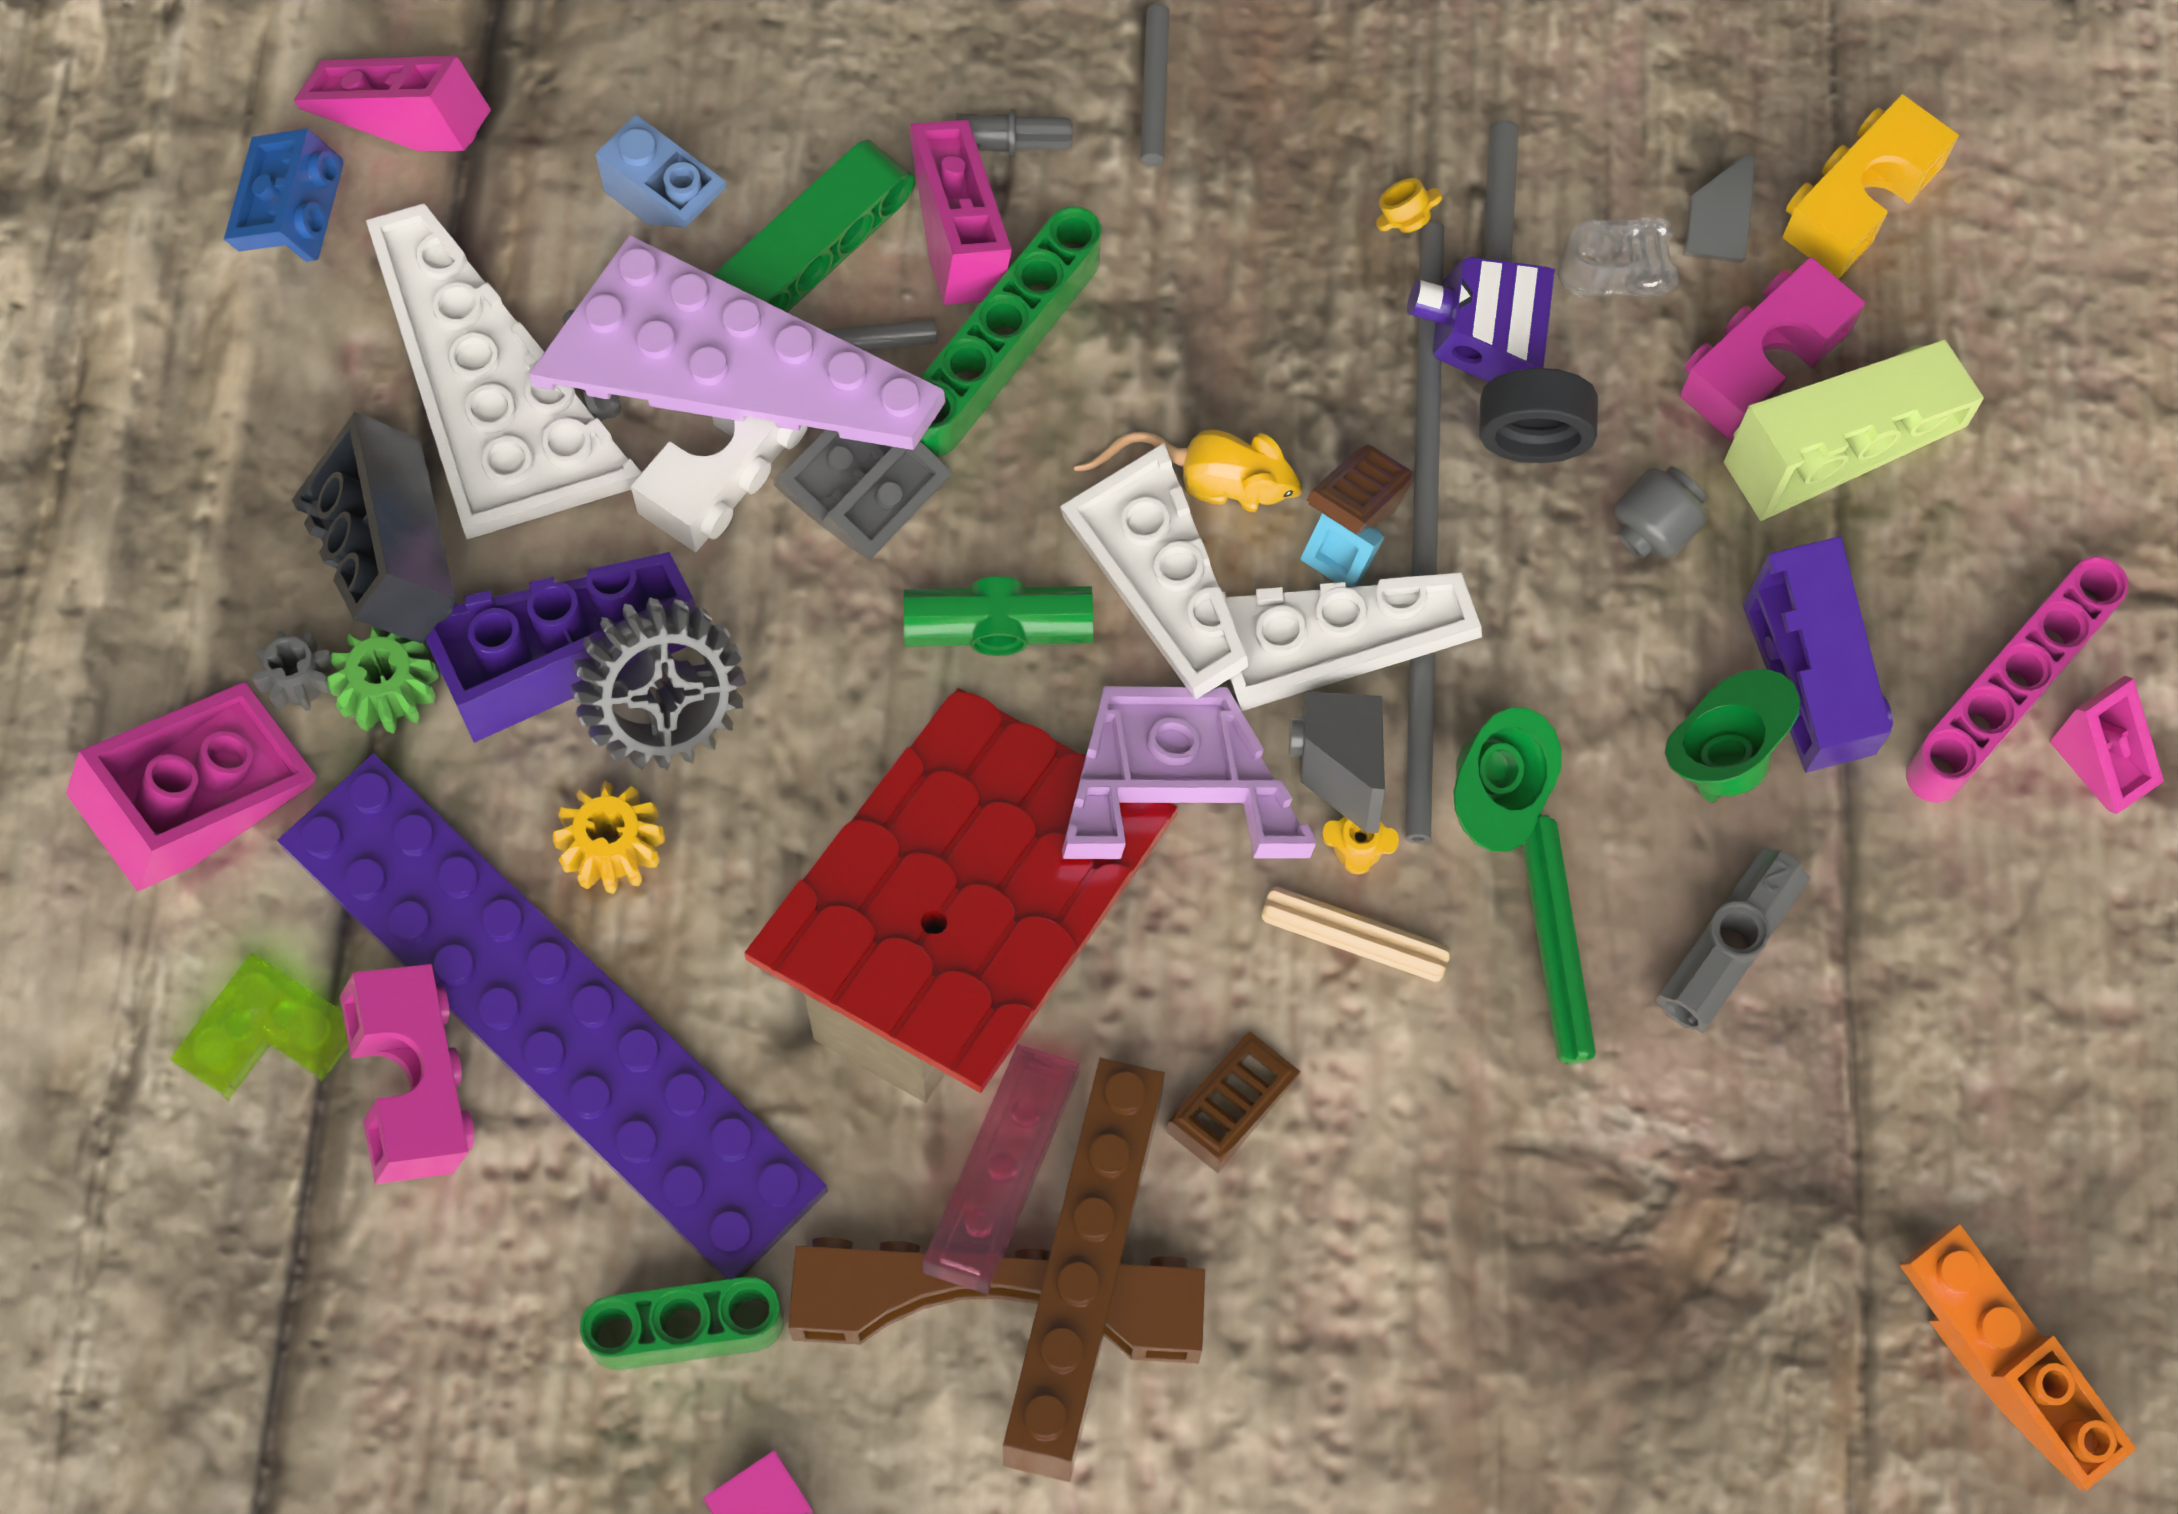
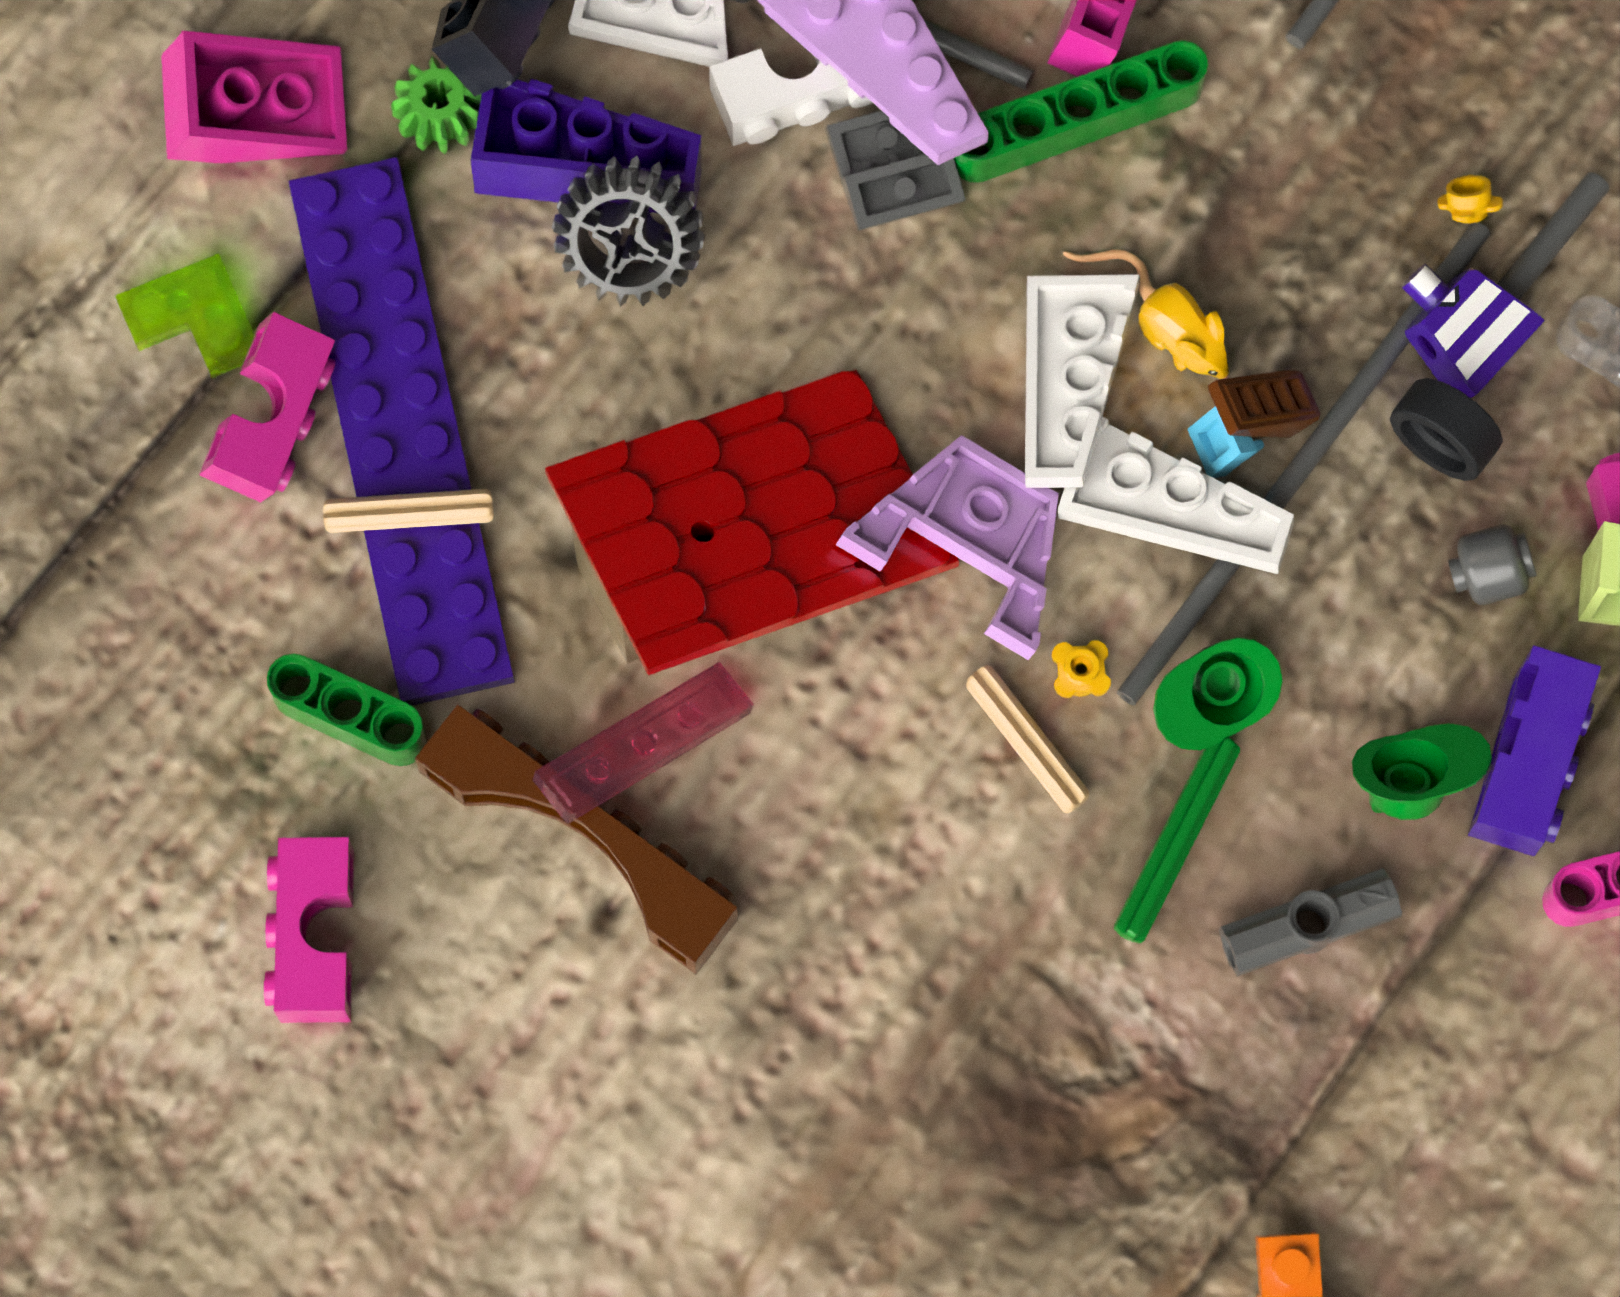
camera: 35 degrees right, 5 degrees up
dark grey gear [252,630,333,711] -> none
yellow gear [553,780,665,894] -> none
green piece [903,576,1093,656] -> none
reddish brown arch [1003,1057,1165,1482] -> none
reddish brown slope [1167,1031,1301,1173] -> none
dark grey slope [1289,692,1385,833] -> none
none -> tan axle [323,489,494,533]

